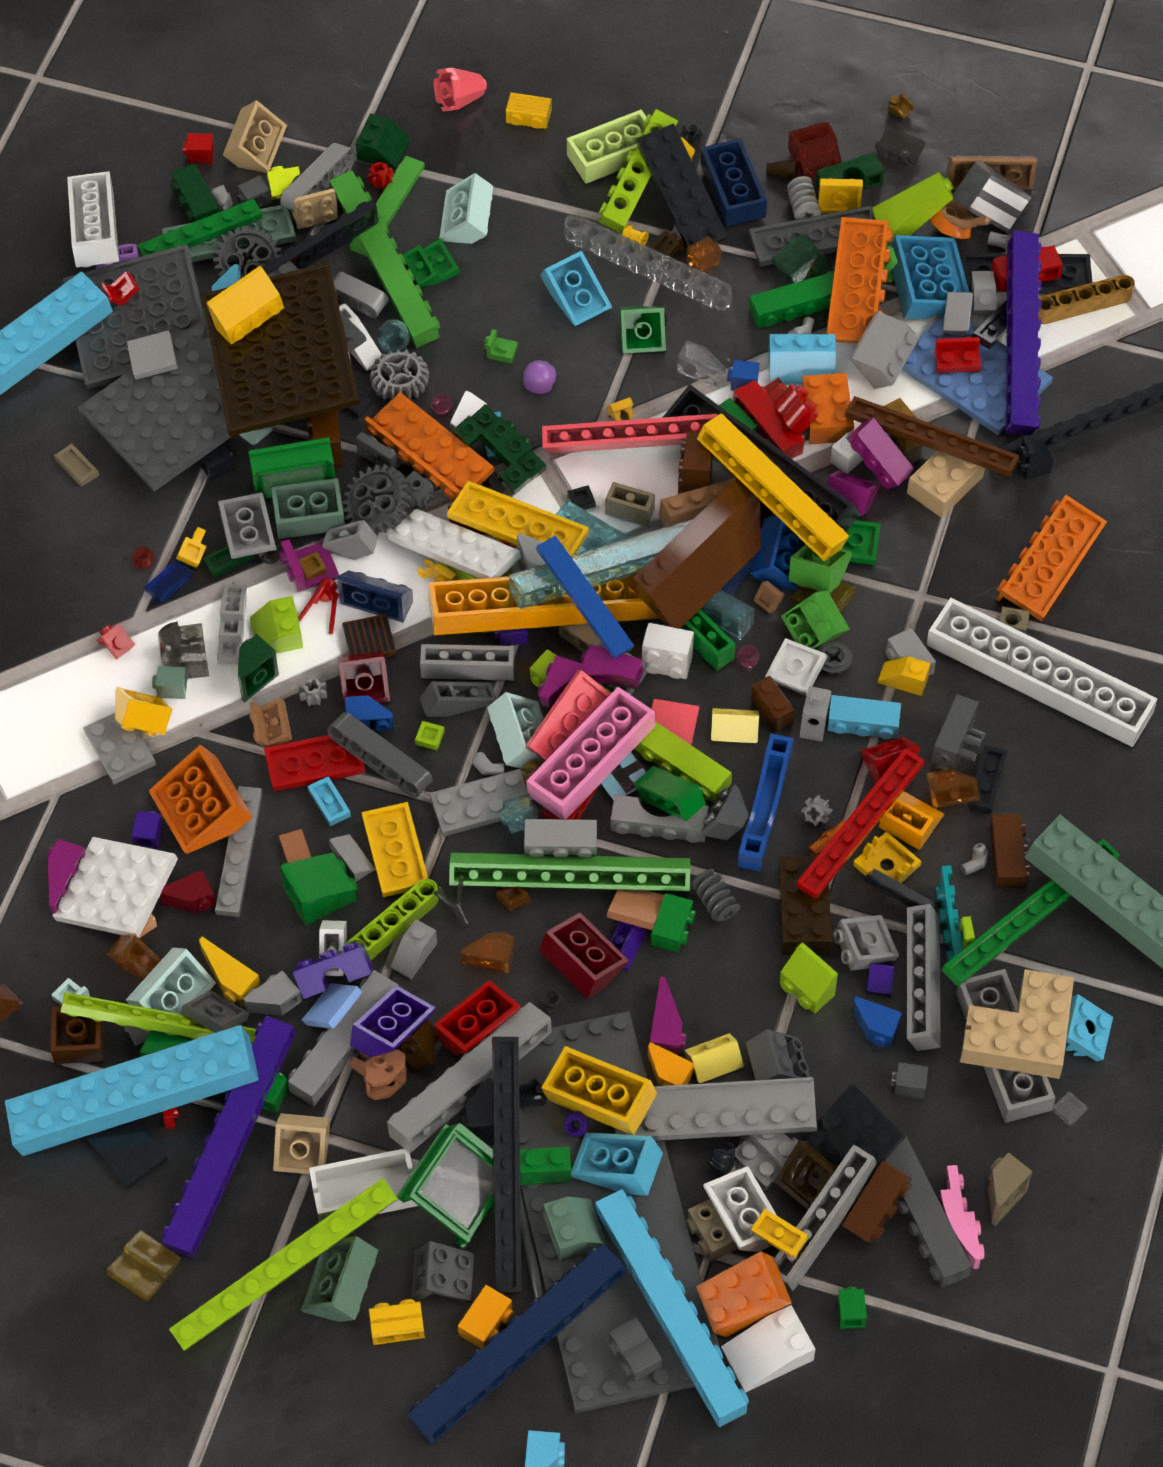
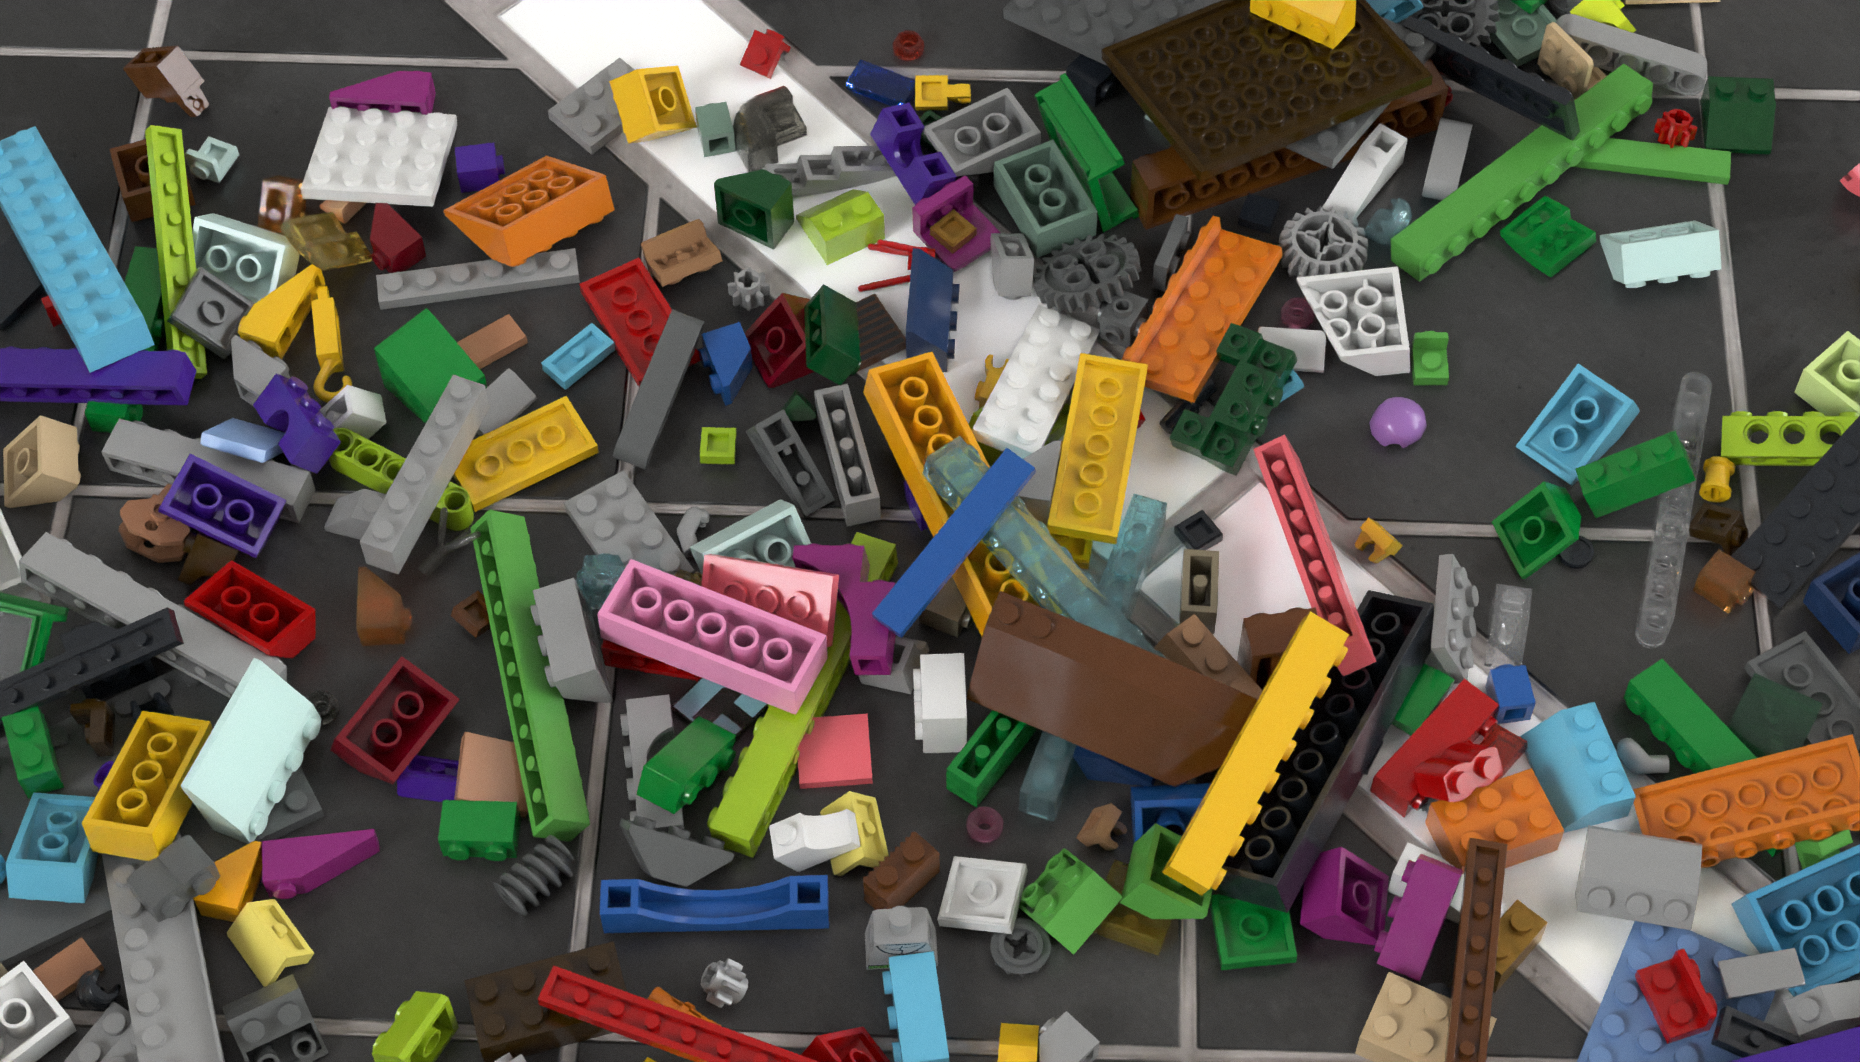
camera: 75 degrees right, 0 degrees up
none -> nougat tile [33,937,104,1002]
none -> dark brown bracket [70,699,115,757]
none -> dark grey brick [126,835,220,922]
none -> light aqua slope [181,658,322,844]
none -> clear yellow slope [279,212,372,271]
none -> yellow piece [311,286,352,403]
none -> light grey brick [360,375,490,574]
none -> white arch [769,809,861,872]
none -> dark green slope [781,389,816,422]
none -> dark green brick [804,284,862,386]
none -> dark purple arch [870,103,957,205]
none -> white wedge [1297,266,1410,376]
none -> light grey plate [1431,554,1479,684]
none -> green brick [1575,430,1696,518]

